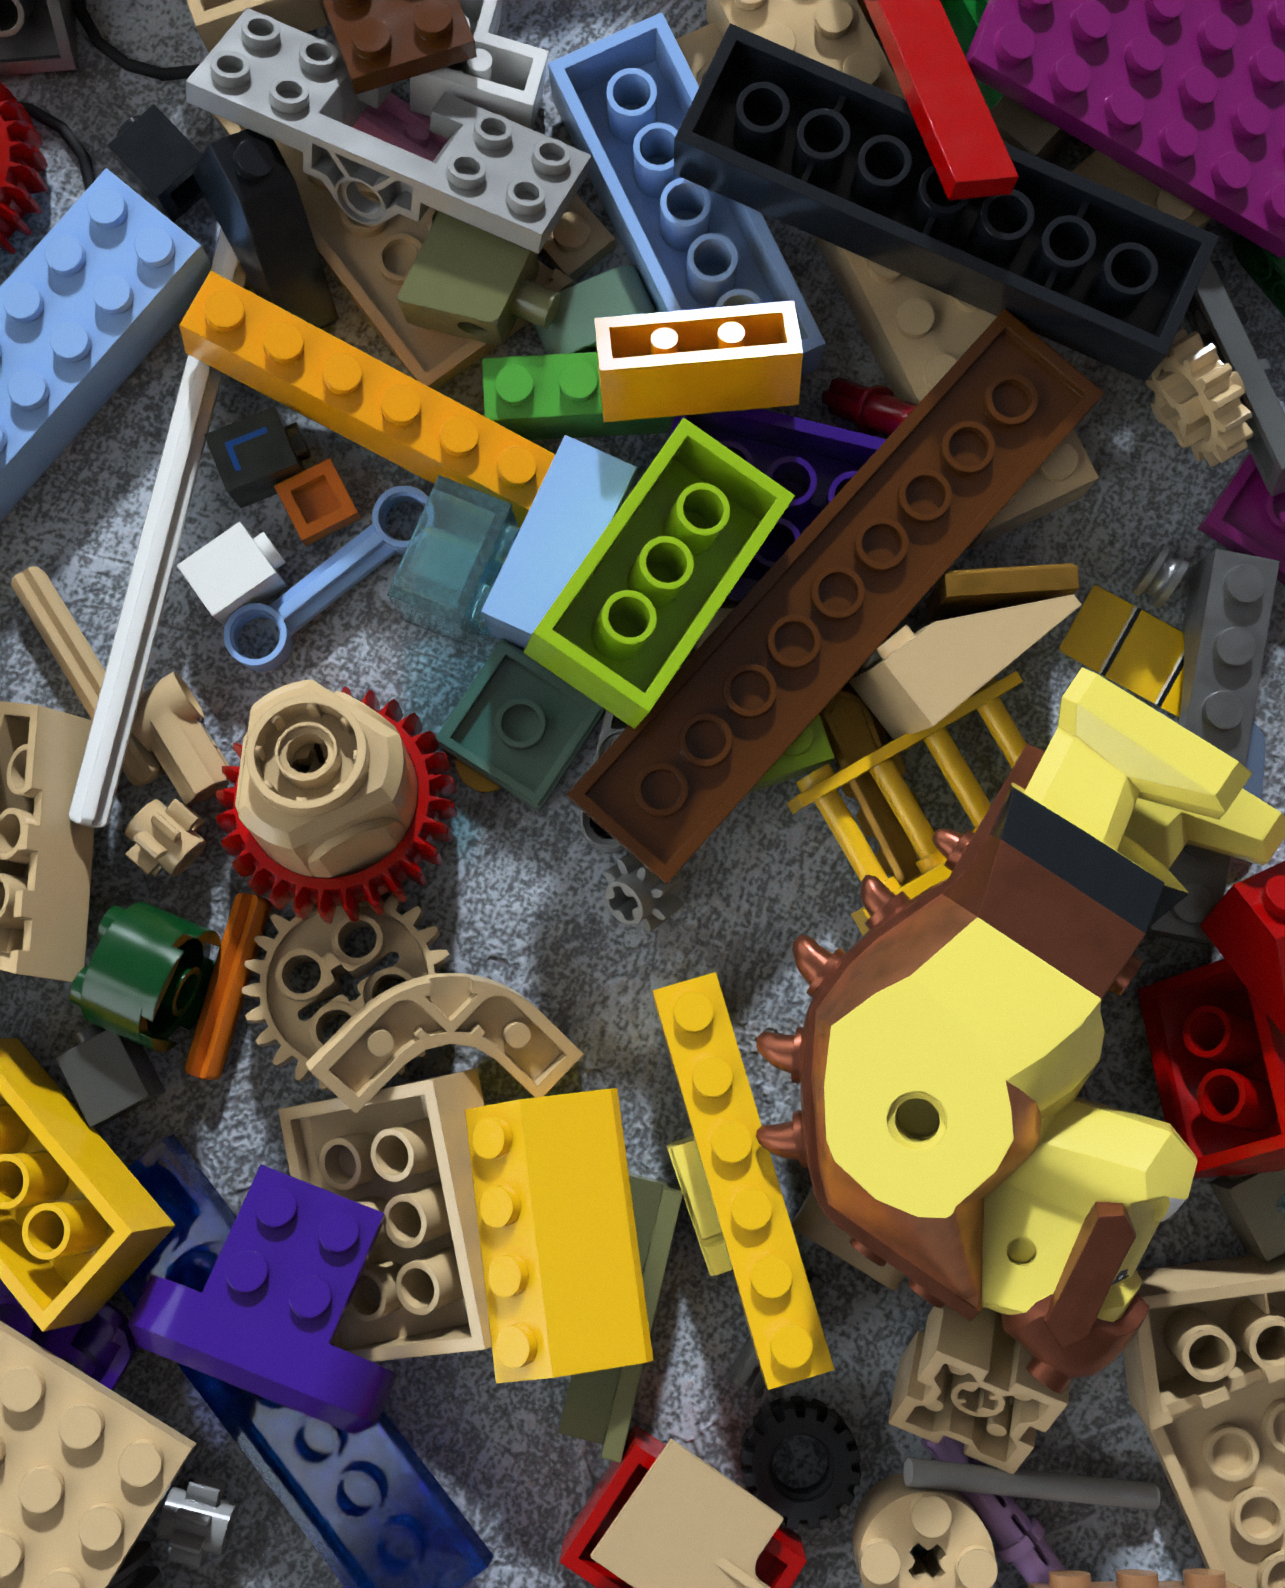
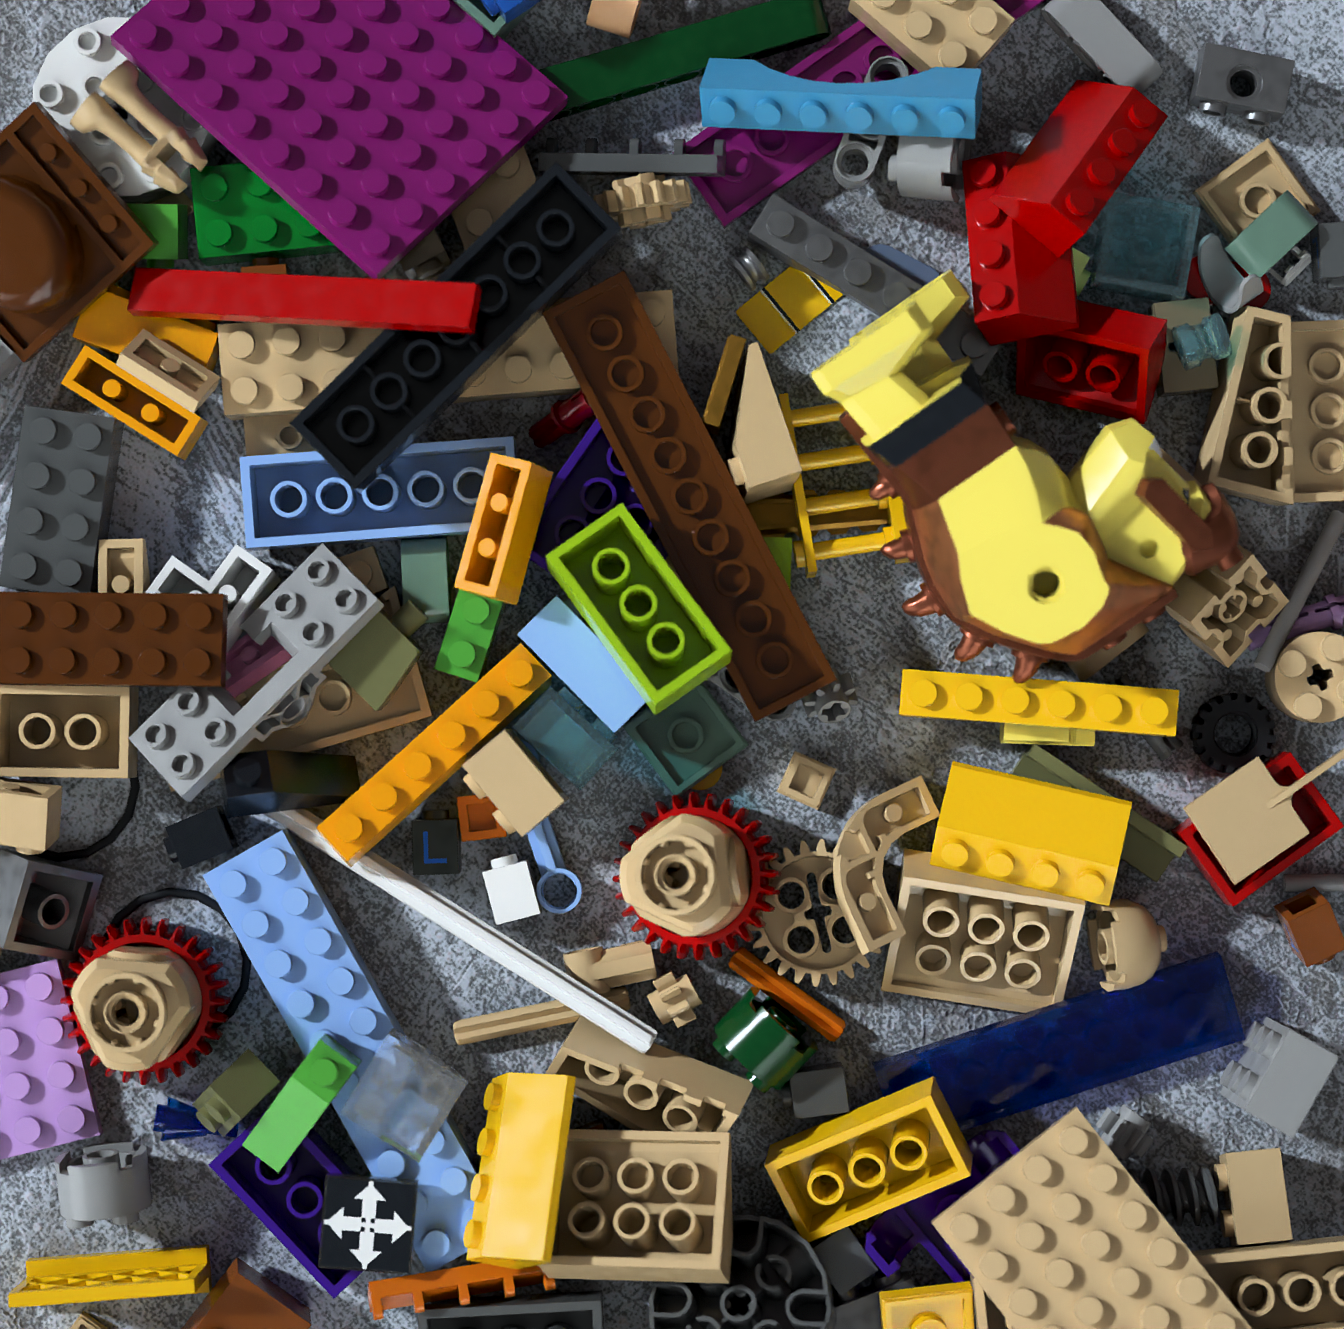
camera: 75 degrees left, 5 degrees up
dark purple piece [128,1164,397,1435] -> none
none -> tan brick [462,729,569,837]
none -> tan tile [776,751,836,810]
none -> tan cylinder [1087,899,1167,992]

